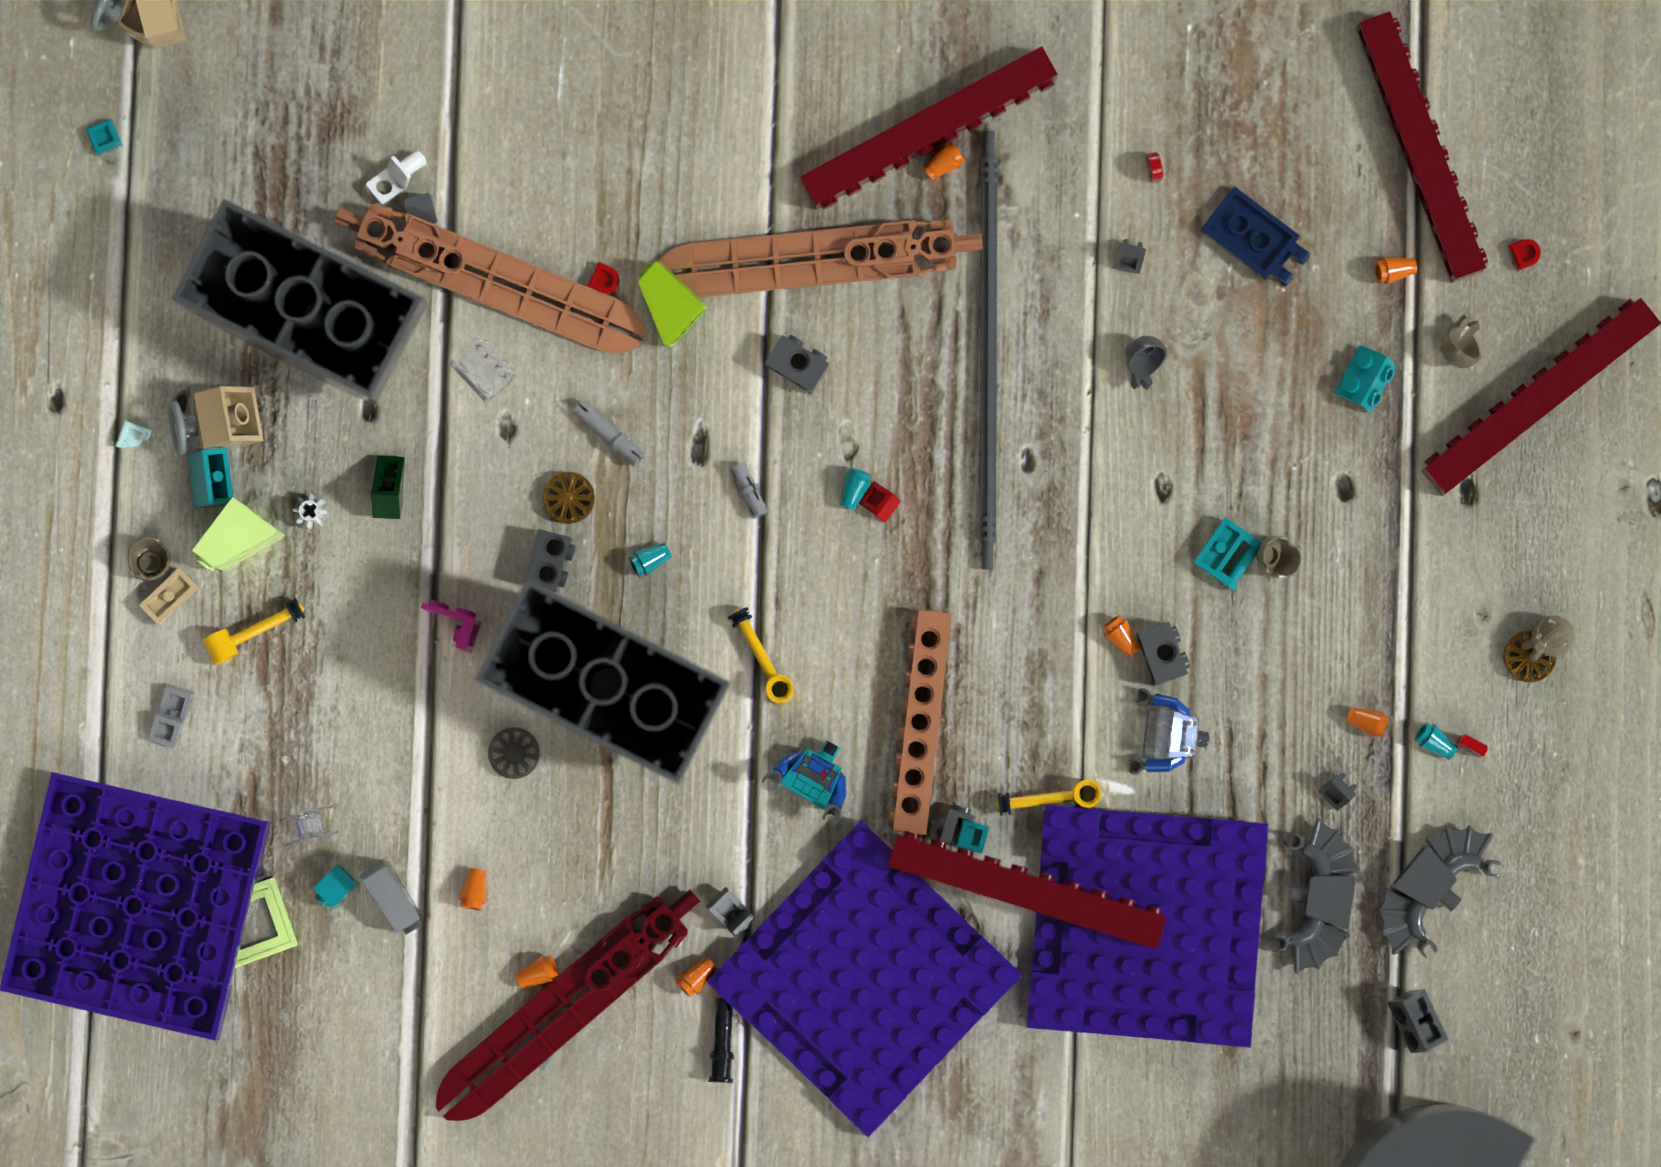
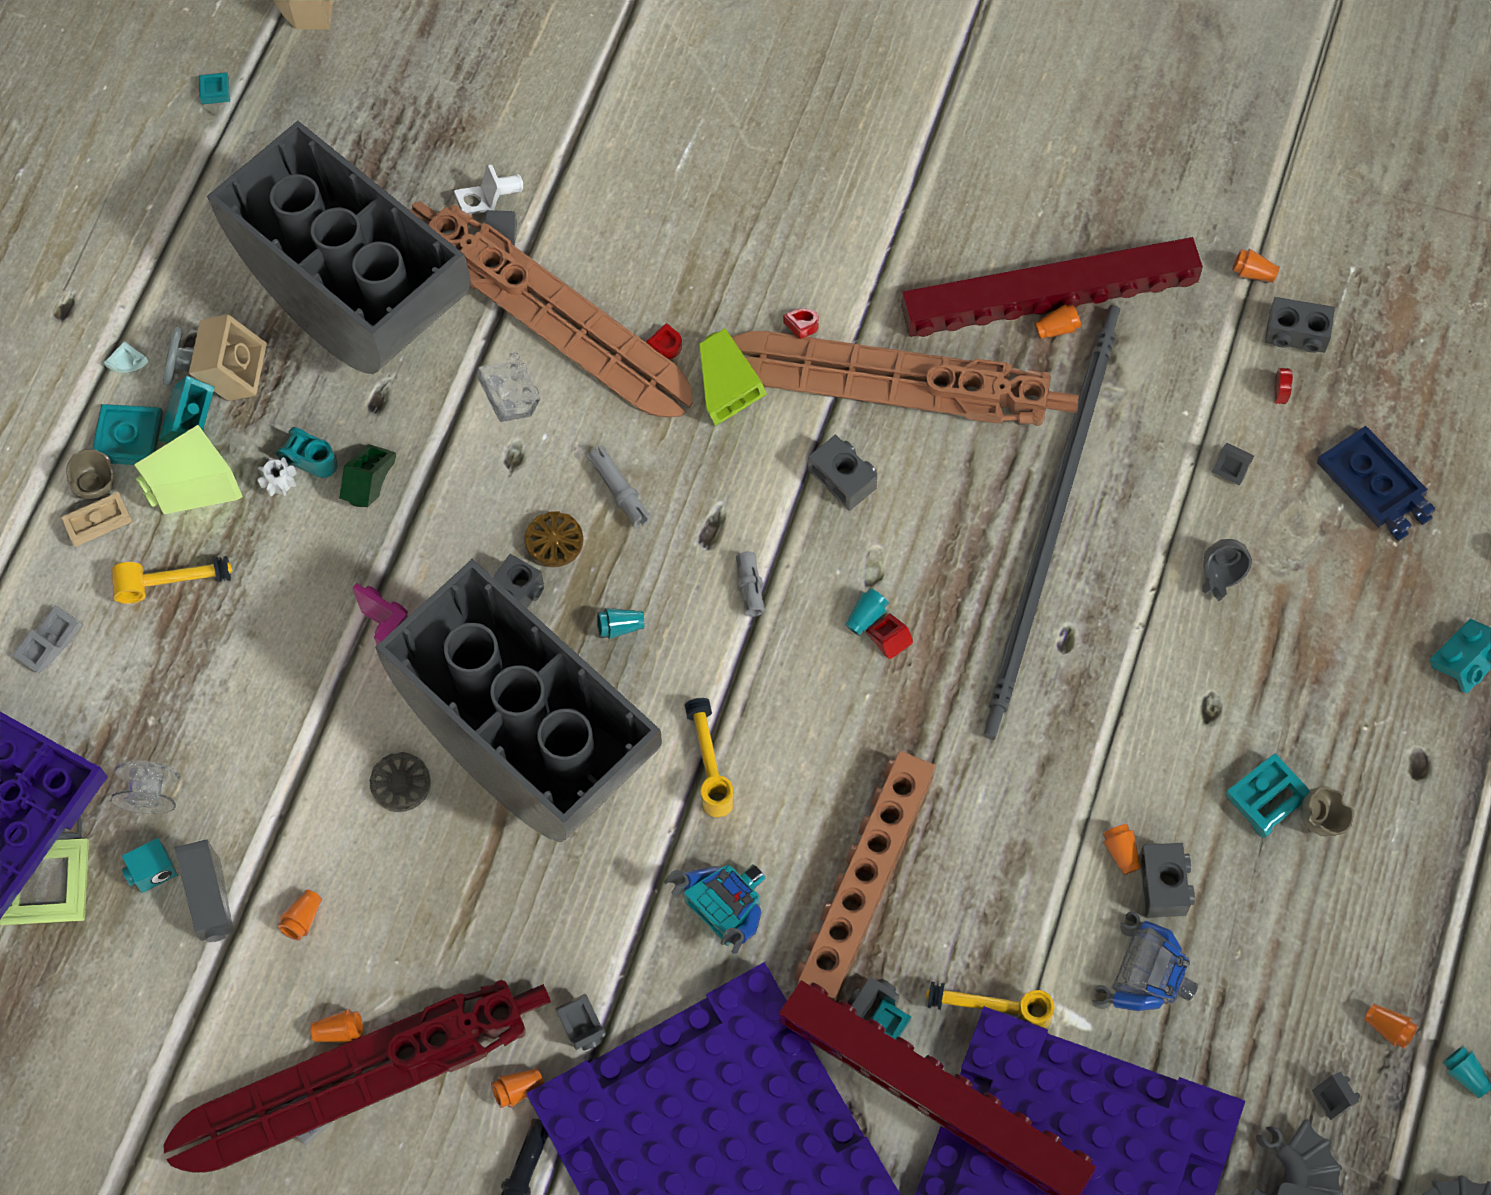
camera: 15 degrees right, 20 degrees down
none -> teal tile [92,404,163,465]
none -> teal piece [275,427,338,478]
none -> red tile [783,308,819,339]
none -> orange cone [1232,248,1280,283]
none -> dark grey brick [1265,297,1335,353]

